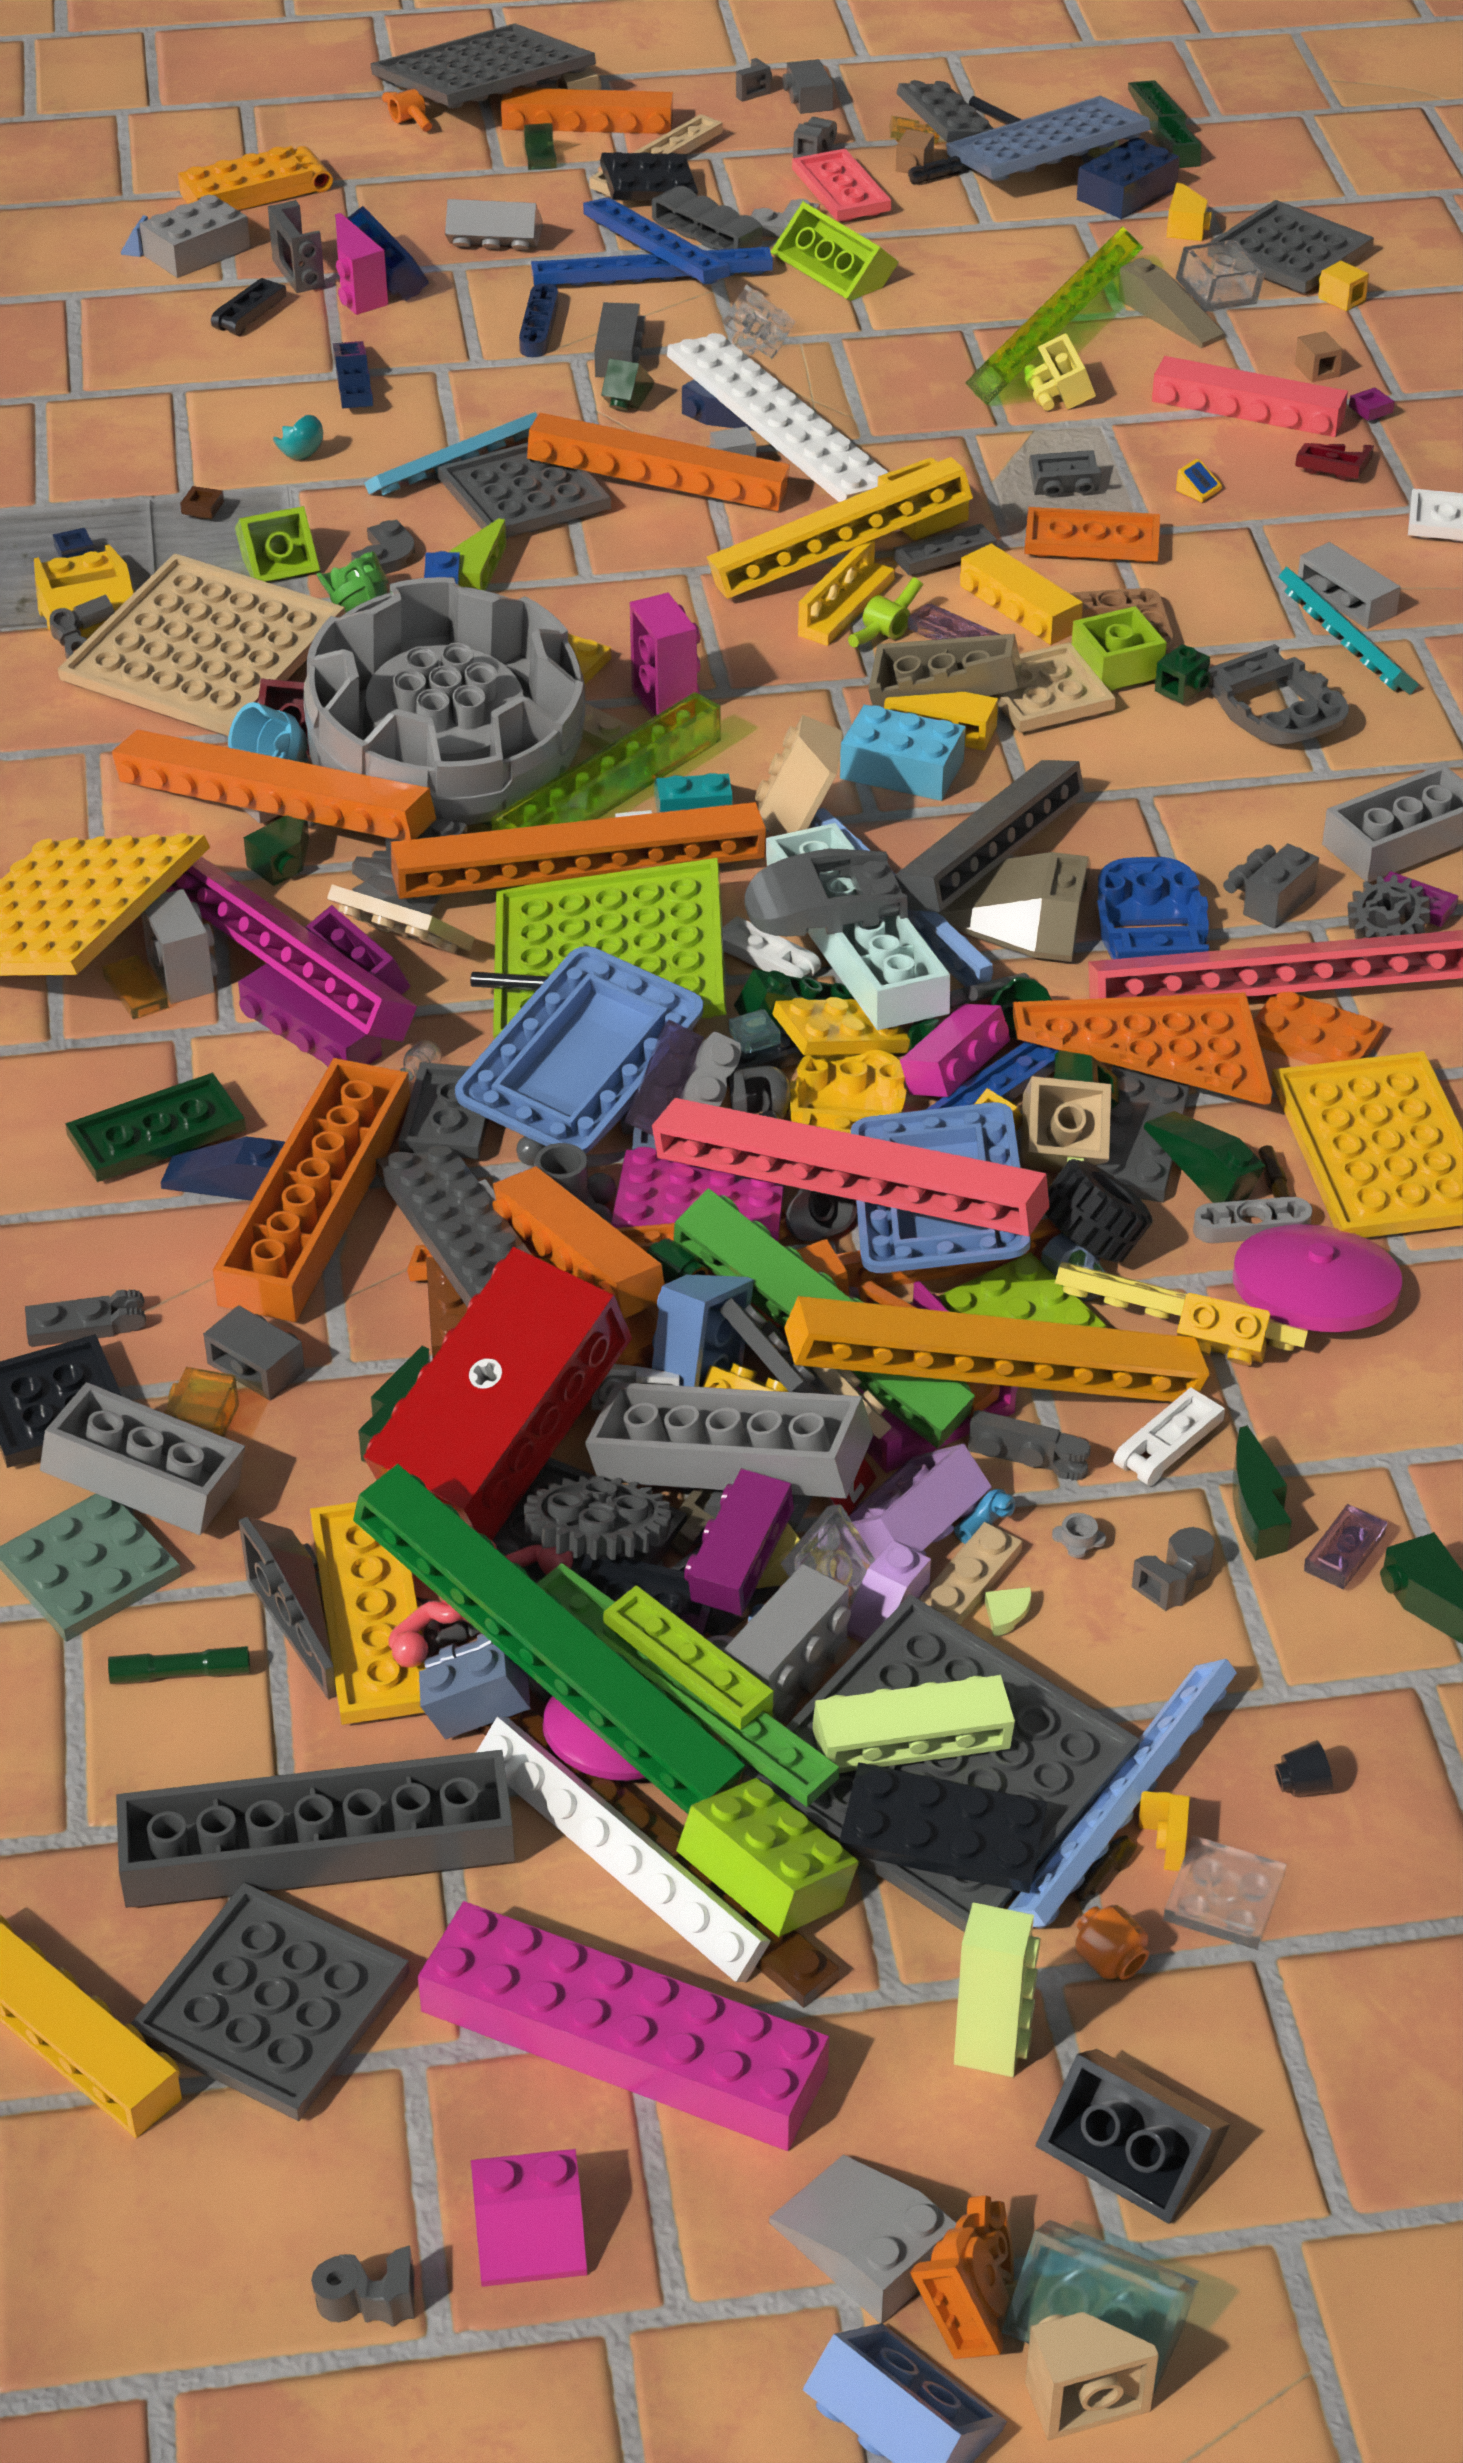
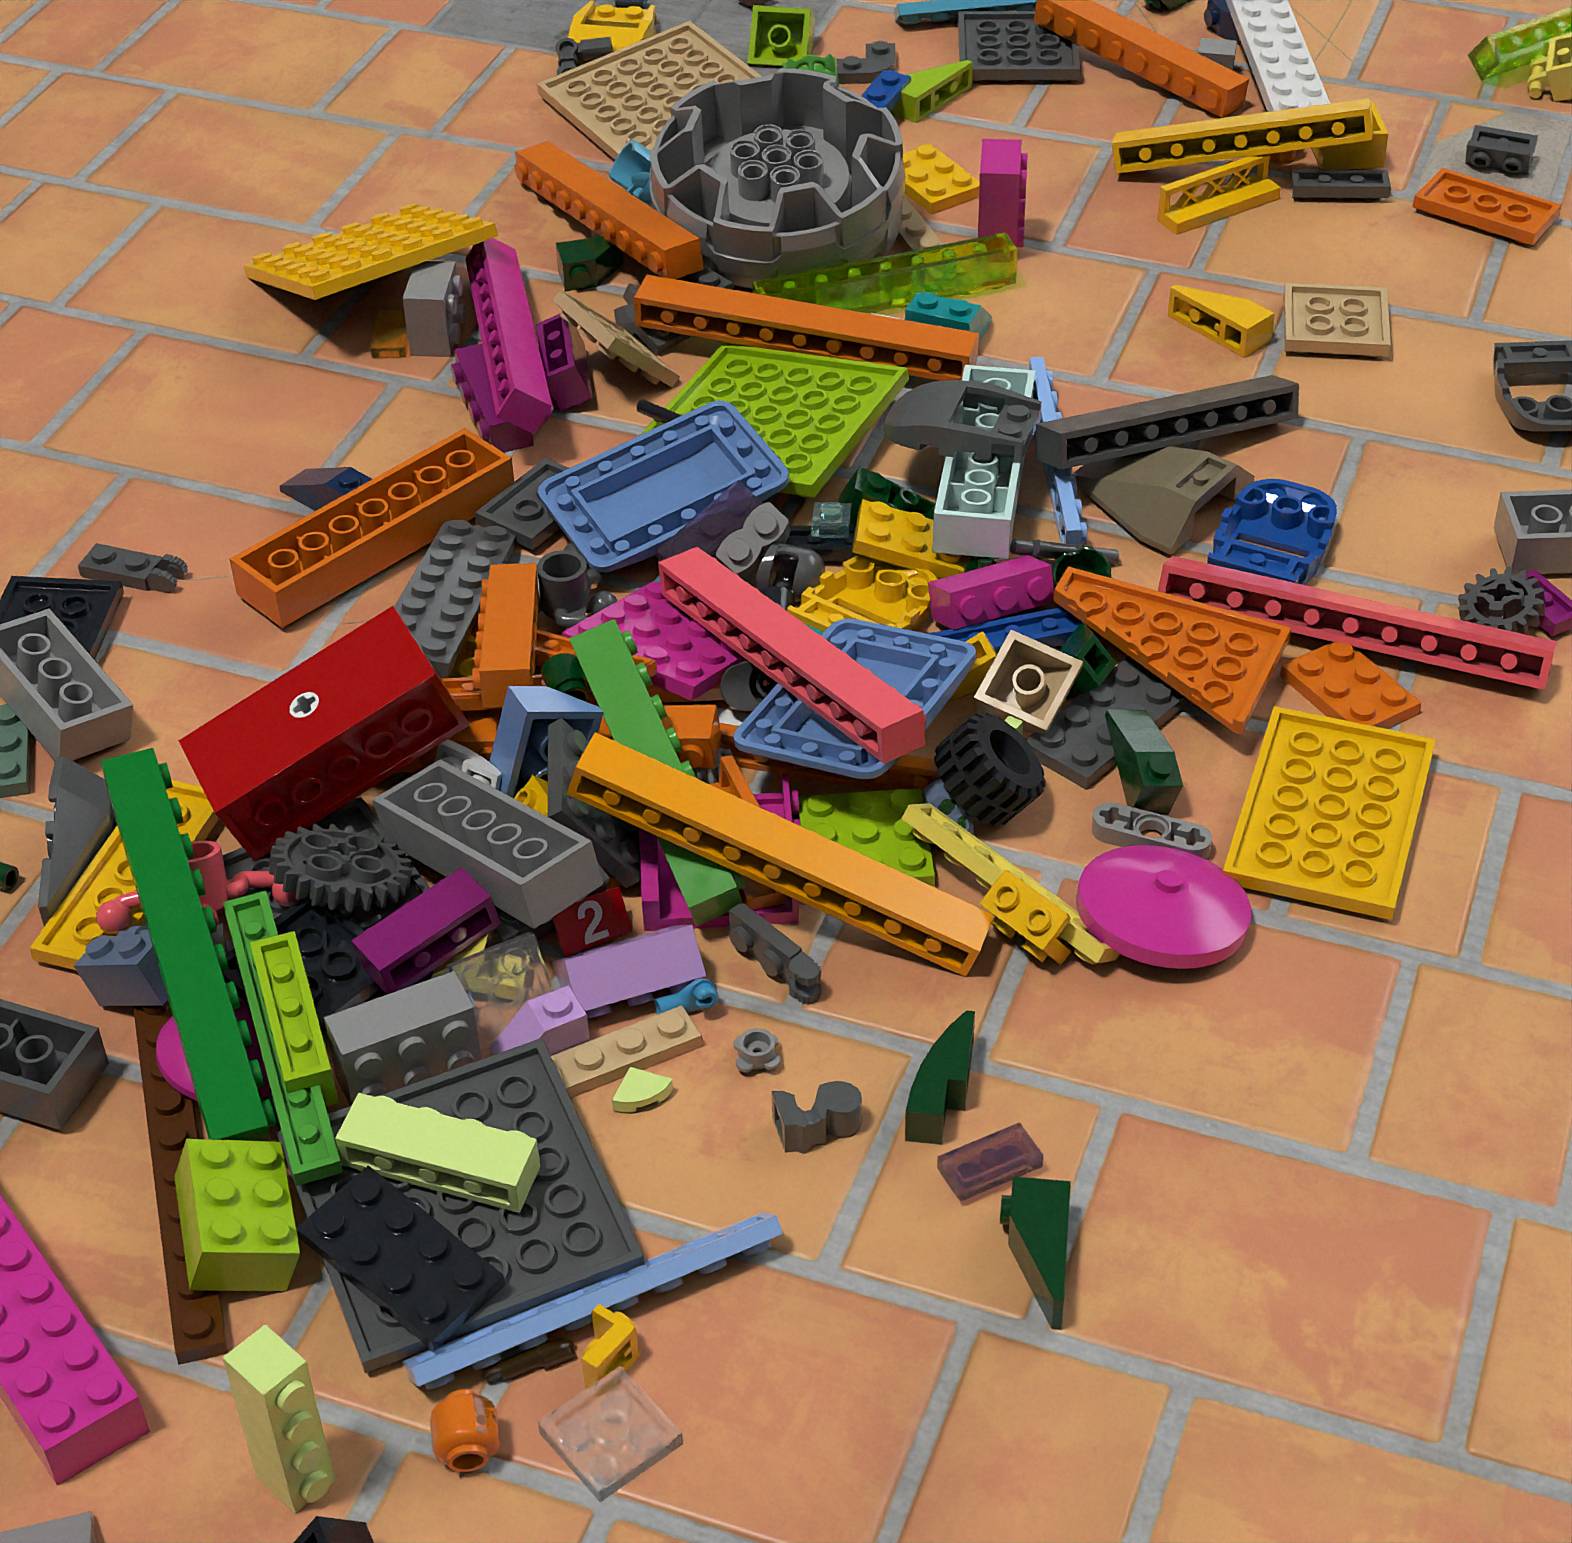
camera: 30 degrees right, 0 degrees up
dark green plate [65,1072,246,1182] -> none
clear yellow brick [164,1367,239,1437] -> none
dark grey brick [203,1305,305,1400] -> none
clear cylinder [400,1040,441,1082] -> none
white plate [477,1717,771,1982] -> none
white plate [723,916,821,978] -> none
tan slope [755,715,843,836] -> none
tan plate [813,1367,892,1439] -> none
medium azure brick [840,704,966,801] -> none
lime piece [848,577,923,648] -> none
dark tan wedge [868,634,1022,708] -> none
plate [908,602,1002,640] -> none
yellow brick [960,543,1083,645] -> none
medium nougat beam [1070,588,1173,654] -> none
lime brick [1072,606,1167,691] -> none
white plate [1113,1387,1225,1487] -> none
dark green brick [1155,644,1211,704] -> none
dark grey brick [1223,843,1319,929] -> none
dark brown piece [1258,1145,1290,1198] -> none
black hat [1274,1740,1333,1797] -> none

